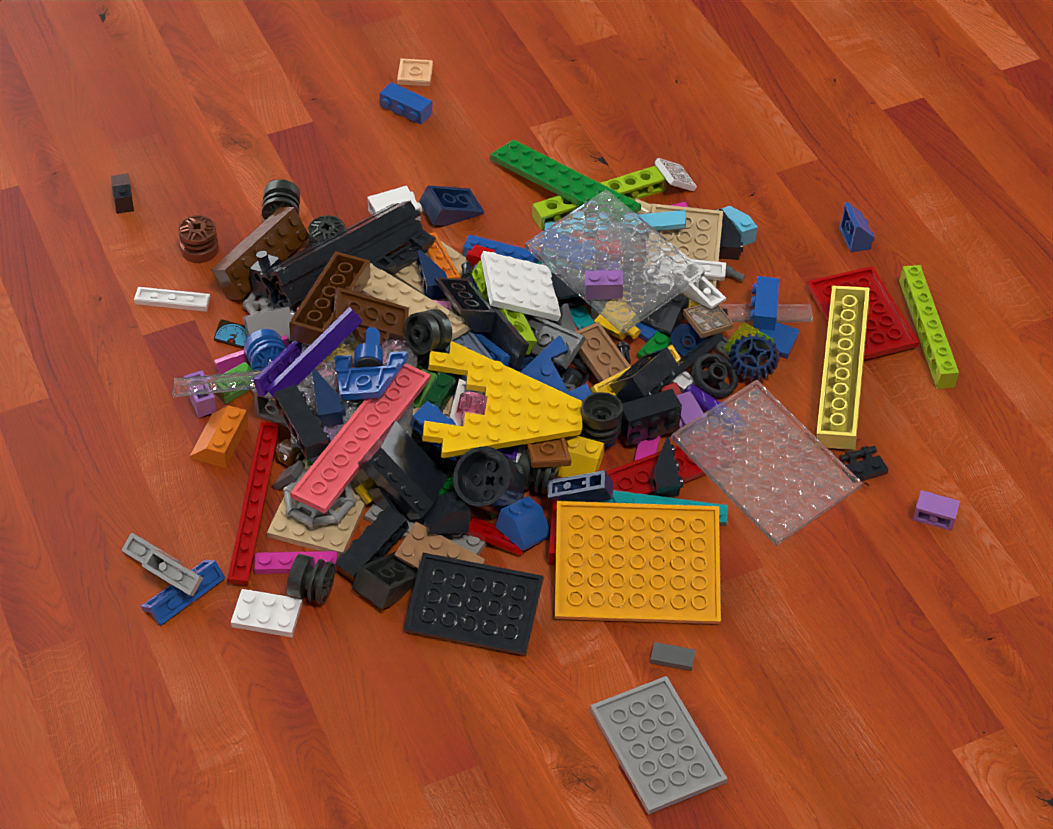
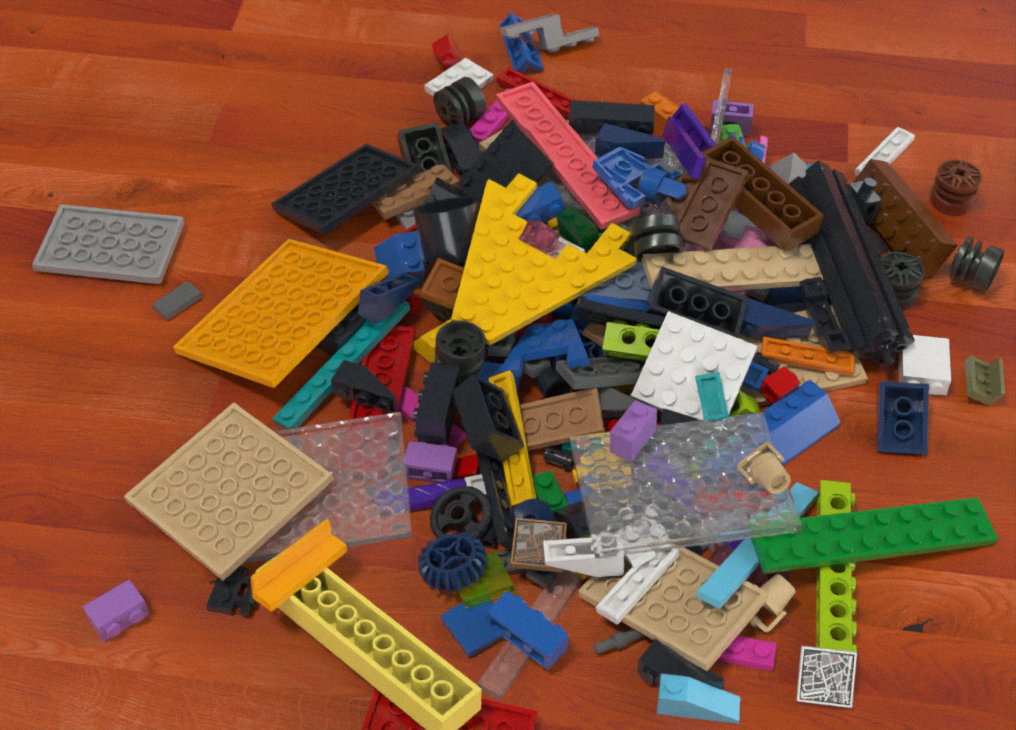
camera: 125 degrees right, 0 degrees up
none -> tan plate [124,403,334,581]
none -> light orange panel [251,519,347,612]
none -> red brick [432,34,461,70]
none -> teal tile [695,372,729,424]
none -> tan piece [737,442,791,495]
none -> olive bracket [965,356,1005,406]

